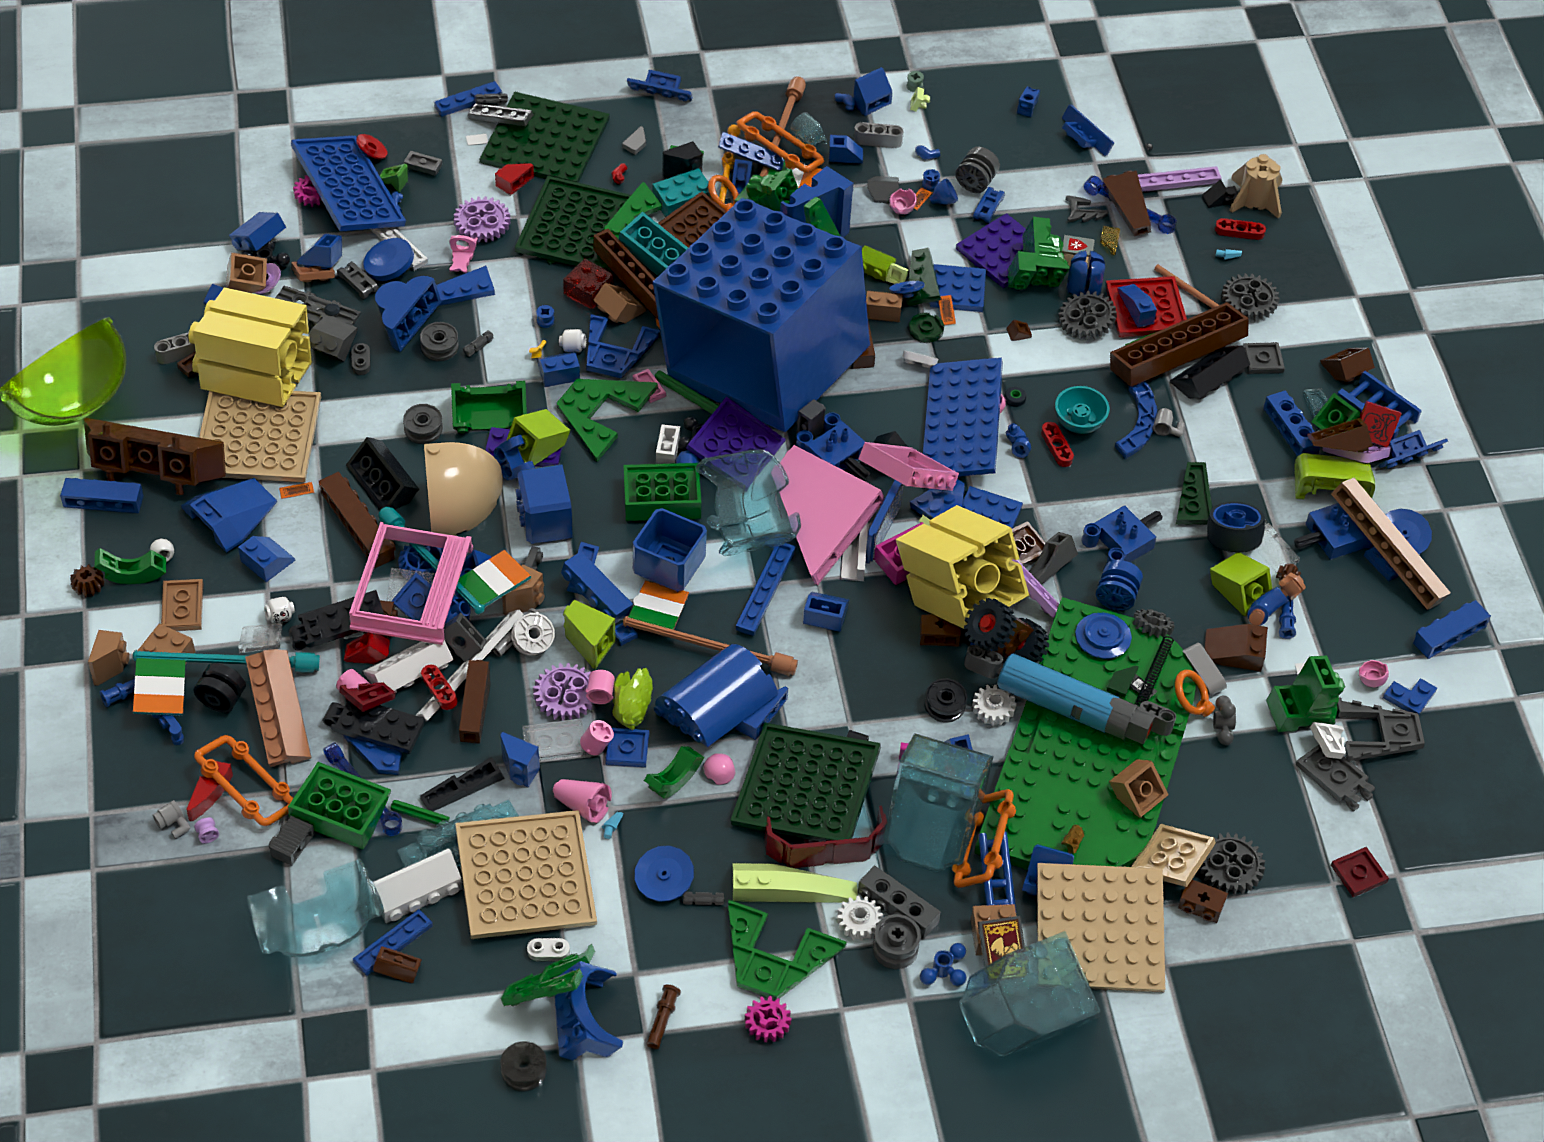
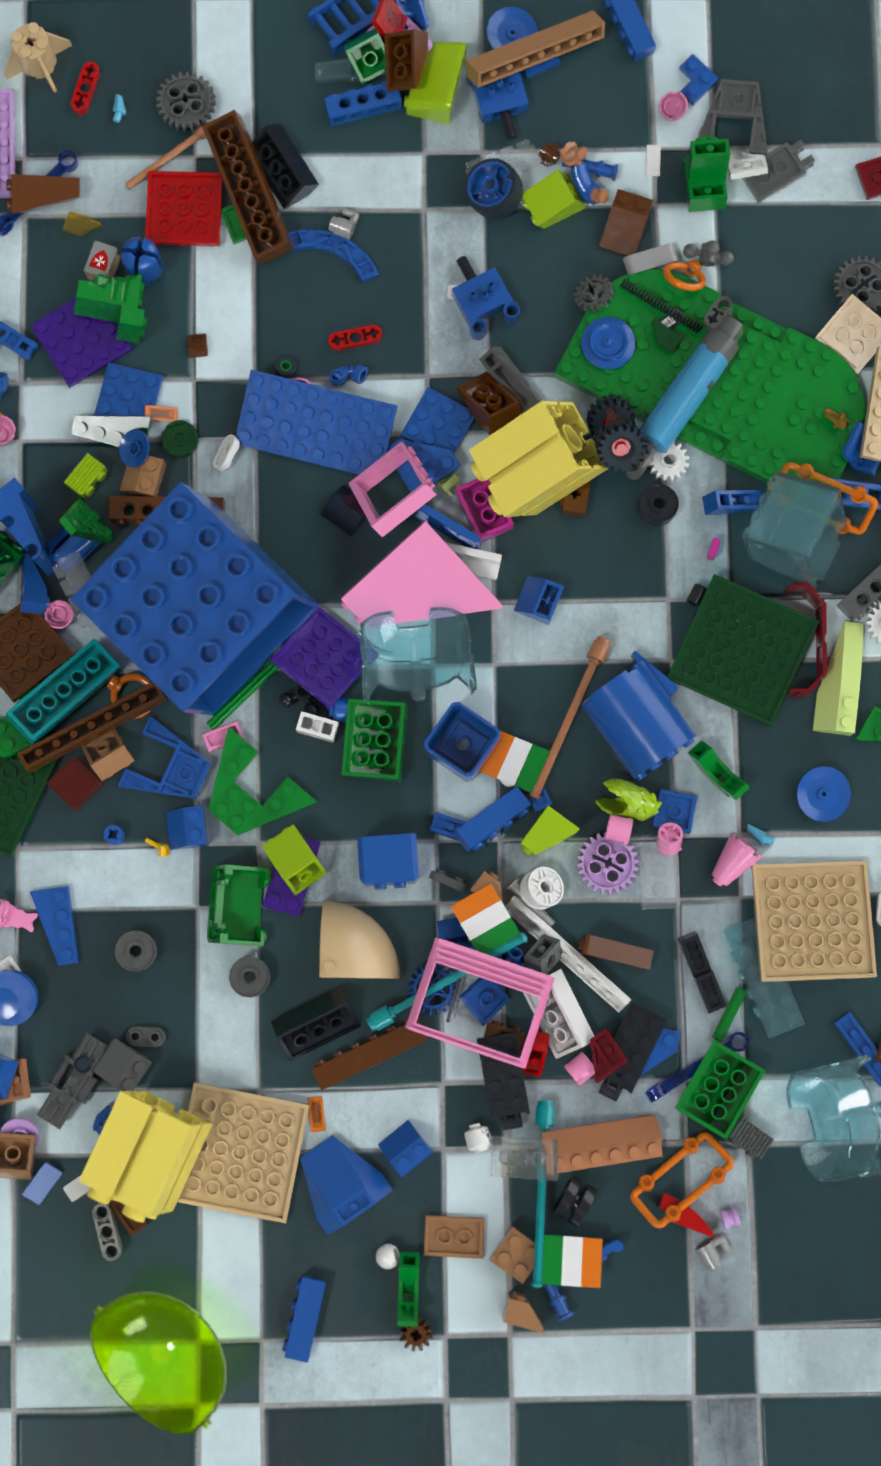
camera: 80 degrees left, 30 degrees up
reddish brown piece [84,418,226,495] -> none
dark grey plate [337,261,379,299] -> none
white slope [372,848,462,923] -> none
blue brick [375,276,441,352] -> none
red beam [421,665,458,710] -> none
dark grey axle [463,330,494,357] -> none
blue piece [494,435,535,480] -> none
blue slope [500,732,540,788] -> none
white head [559,329,586,353] -> none
dark grey axle [683,892,724,905] -> none
bright pink hair [703,753,736,785] -> none
blue plate [736,541,796,636] -> none
dark grey brick [796,399,826,439] -> none
blue piece [796,412,870,481] -> none
yellowish green tile [885,263,909,284] -> none
lavender plate [1012,559,1059,618] -> none
teal piece [1055,386,1110,434] -> none
dark grey gear [1059,291,1117,340] -> none
dark grey piece [1065,195,1108,222] -> none
blue wheel [1096,560,1143,611] -> none
medium nougat slope [1109,759,1169,817] -> none
blue slope [1117,284,1157,327] -> none
dark green wing [1176,462,1212,525] -> none
black slope [1202,180,1238,209] -> none
dark grey tile [1243,342,1285,374] -> none
reddish brown slope [1320,348,1375,383] -> none

